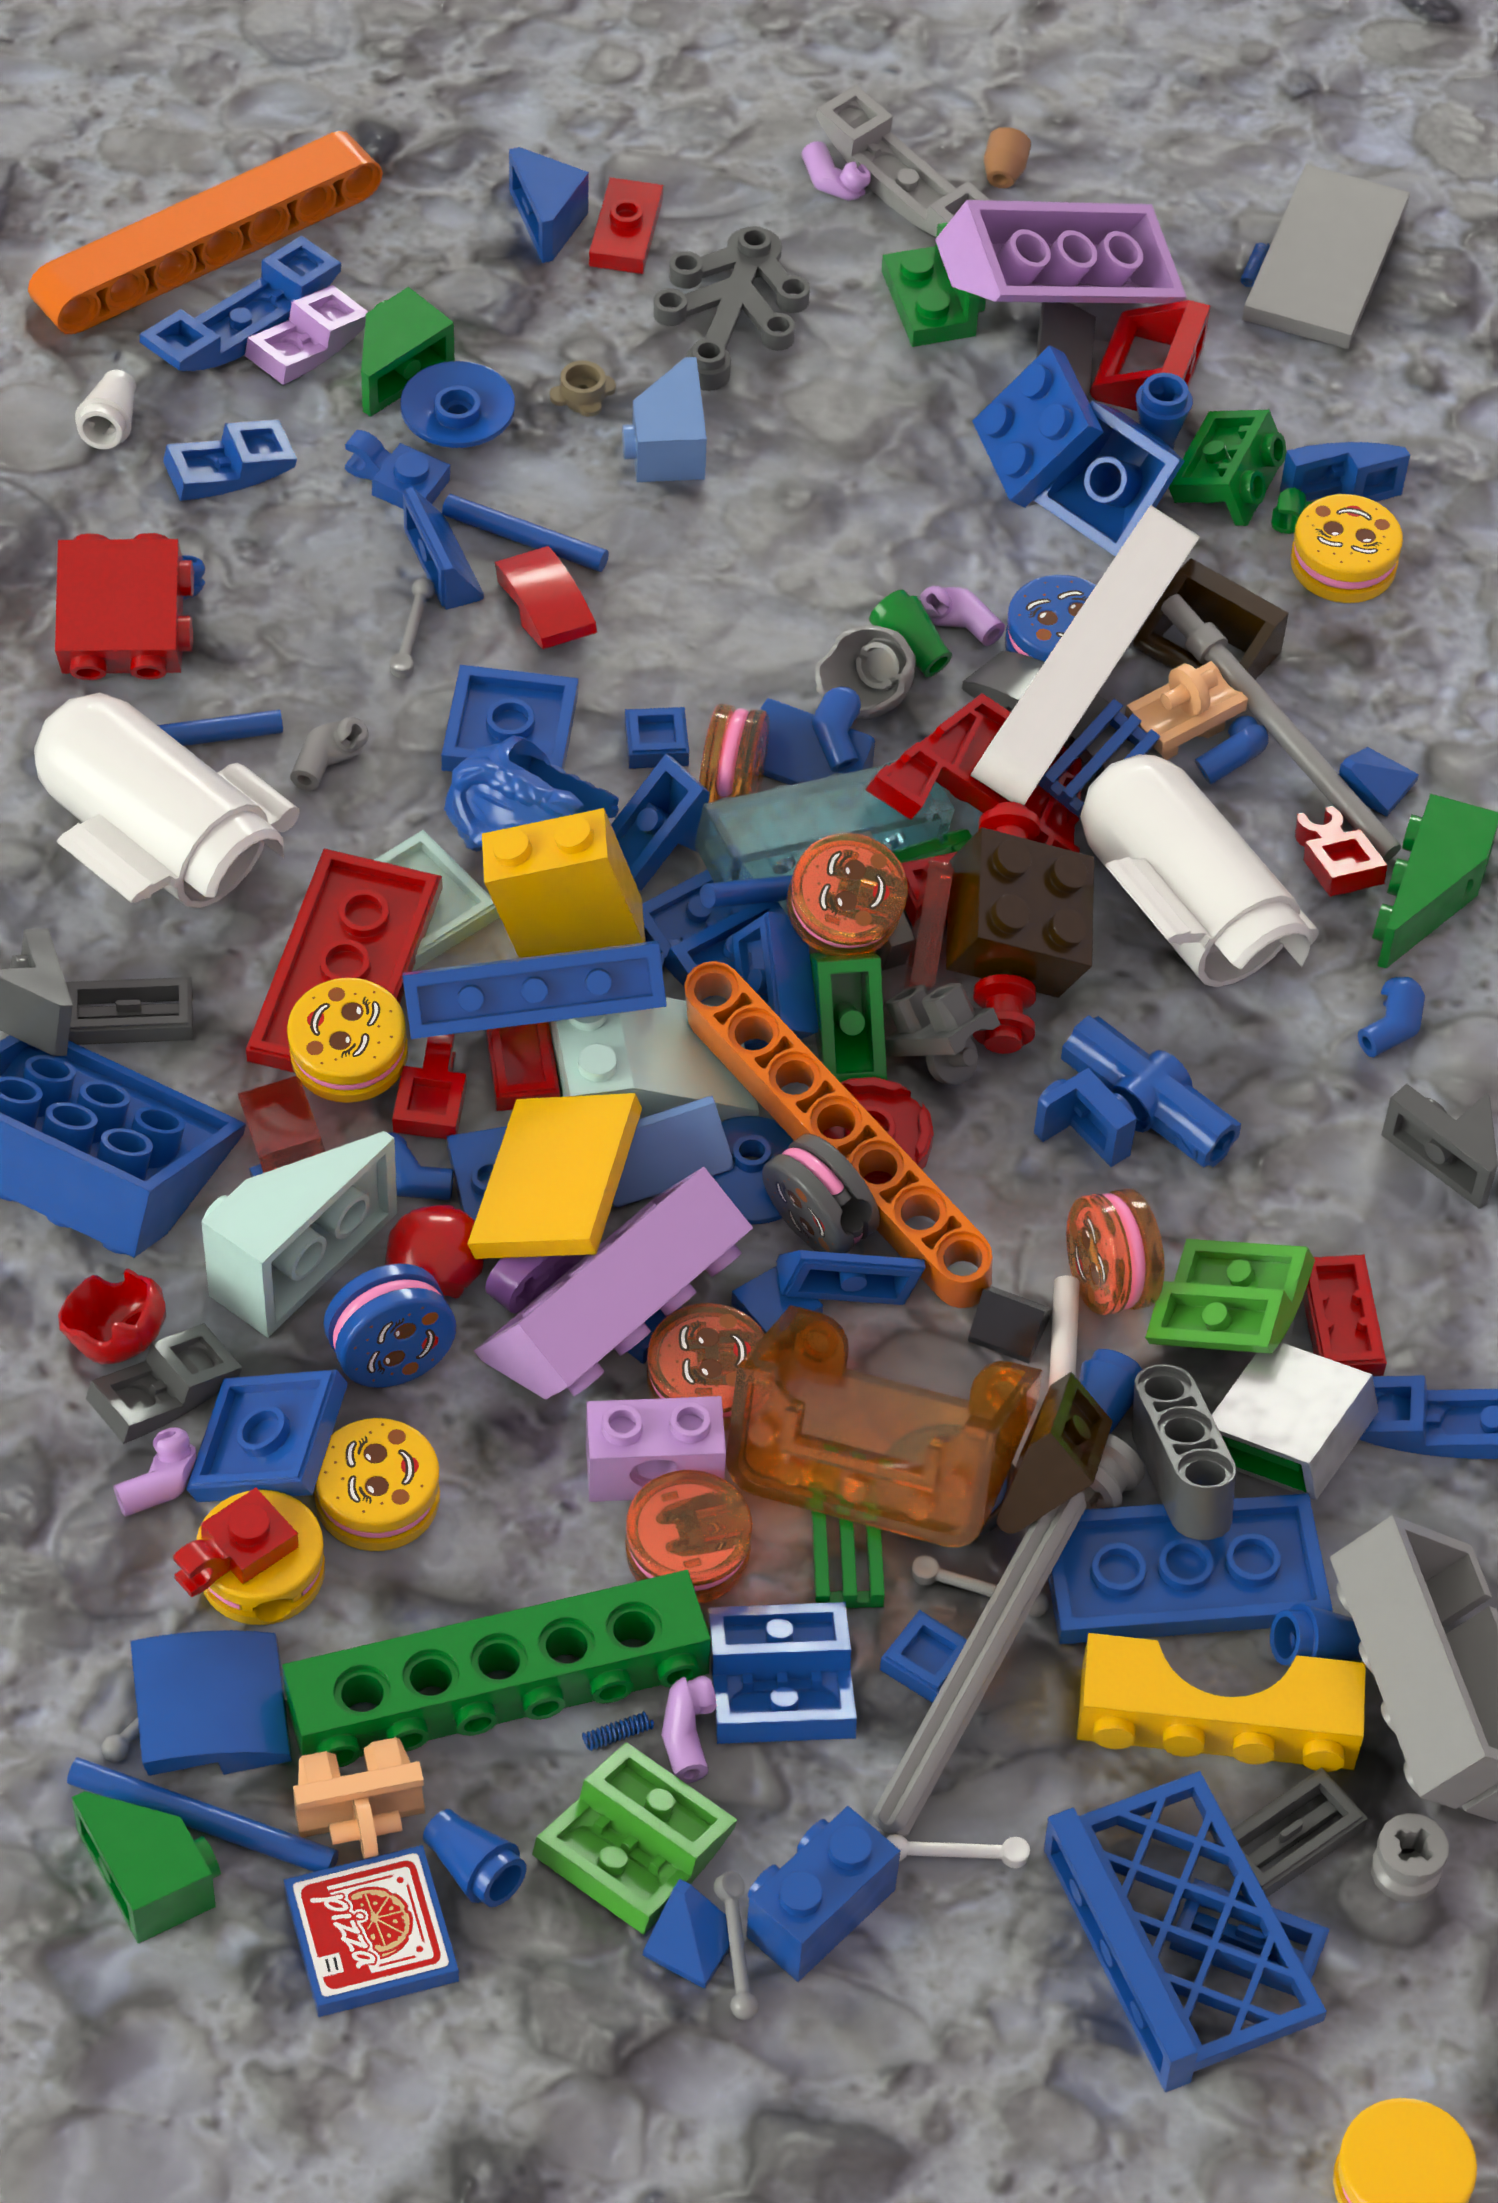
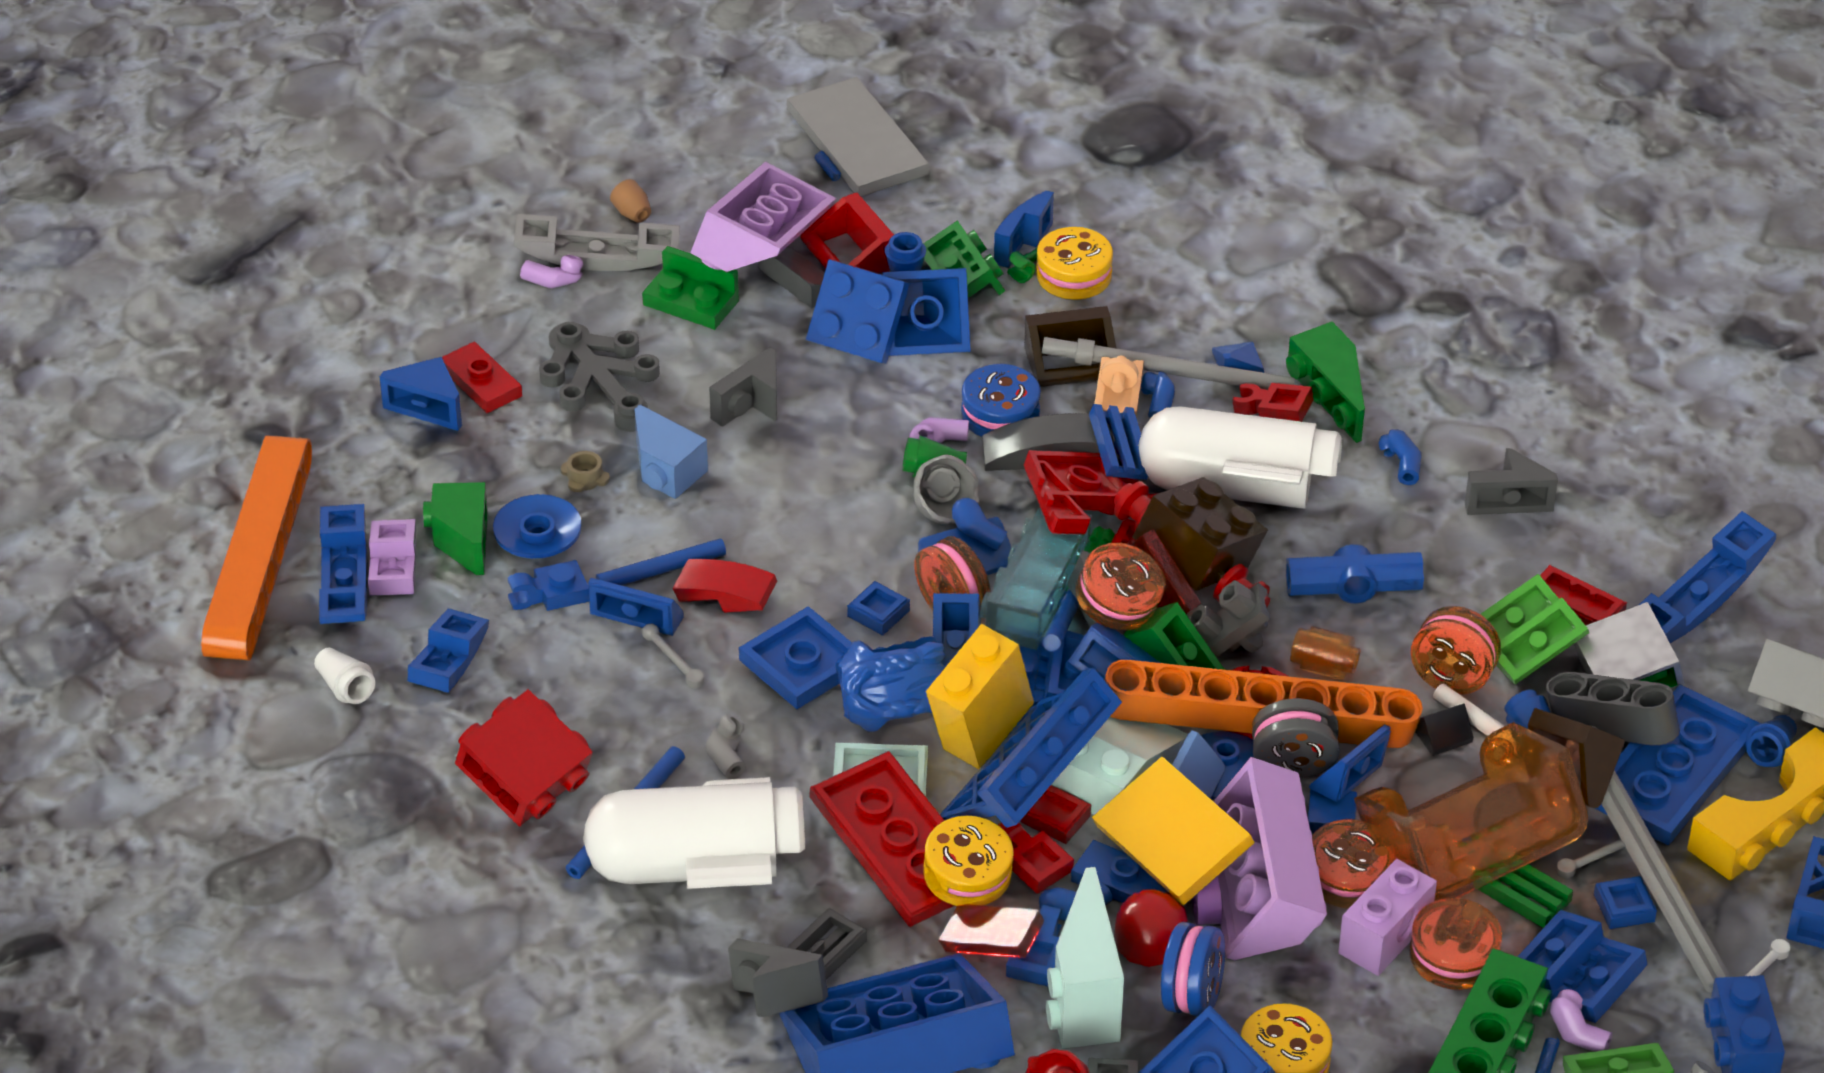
camera: 45 degrees left, 10 degrees down
white beam [970,505,1200,805] -> none
blue bracket [1034,1068,1137,1167] -> none
none -> dark grey slope [709,347,777,427]
none -> clear orange brick [1290,626,1361,681]

